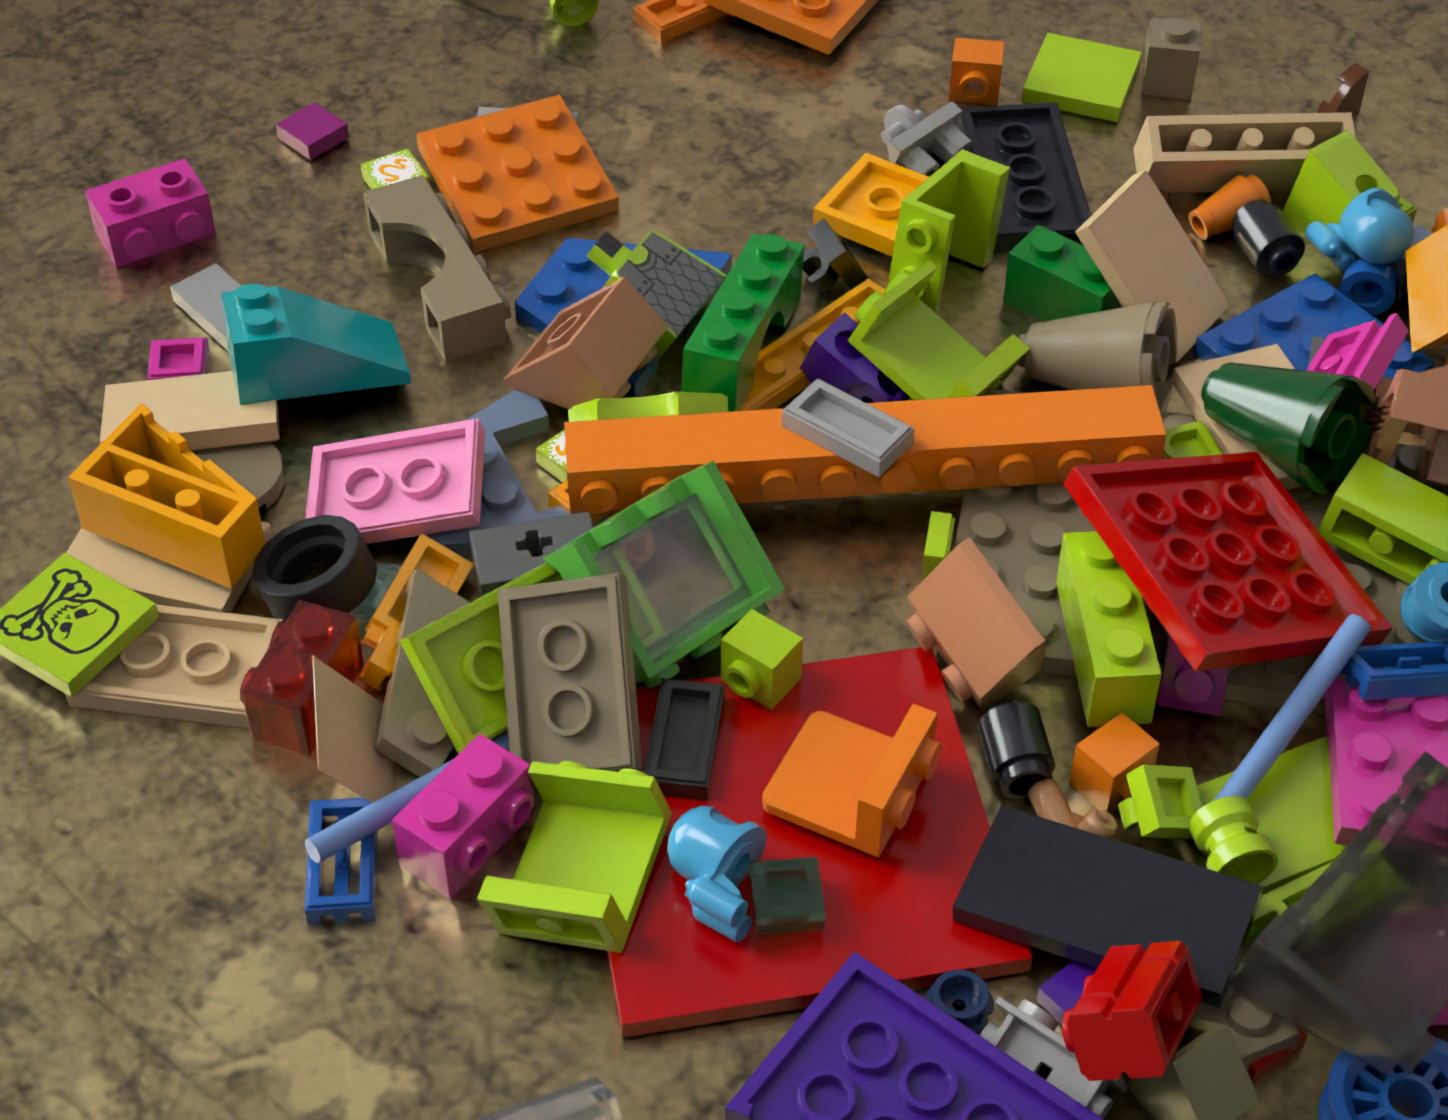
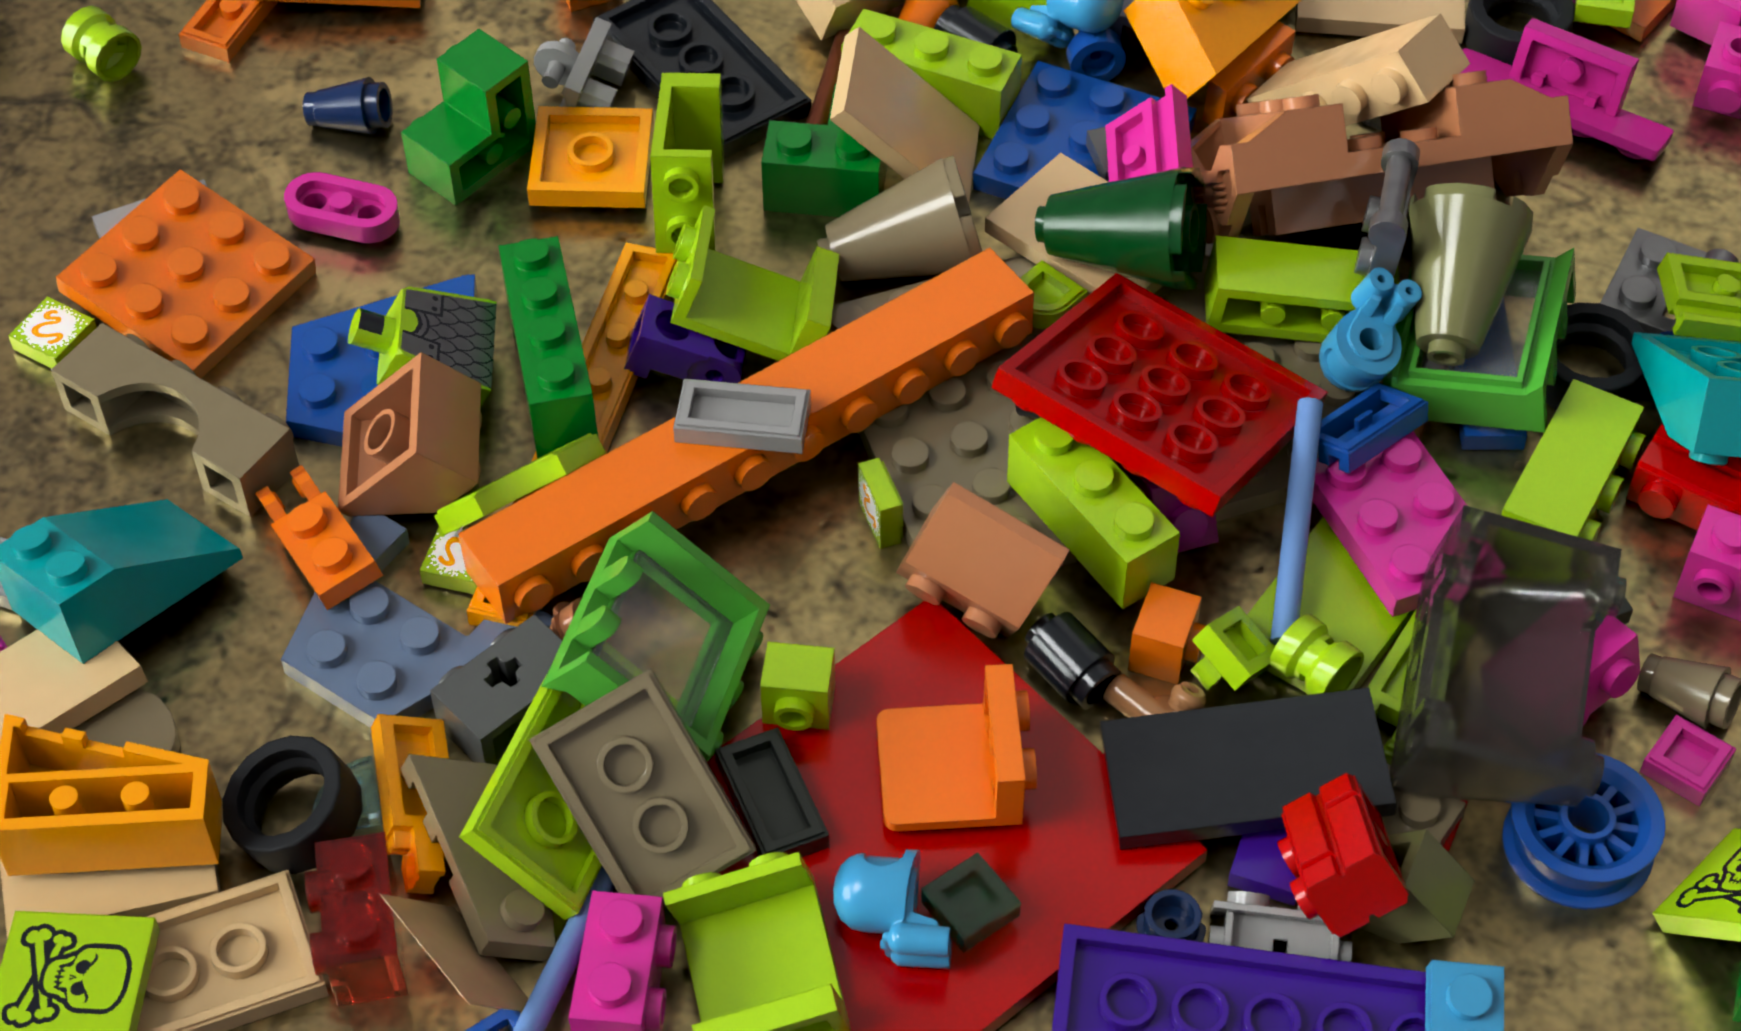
camera: 30 degrees left, 5 degrees up
bright pink tile [305,418,485,544] -> none
black tile [803,218,869,293] -> none
none -> orange hinge [255,465,383,611]
none -> dark pink plate [284,172,400,243]
none -> dark blue cone [303,77,393,134]
none -> green brick [401,29,536,206]
none -> lime arch [841,8,1022,139]

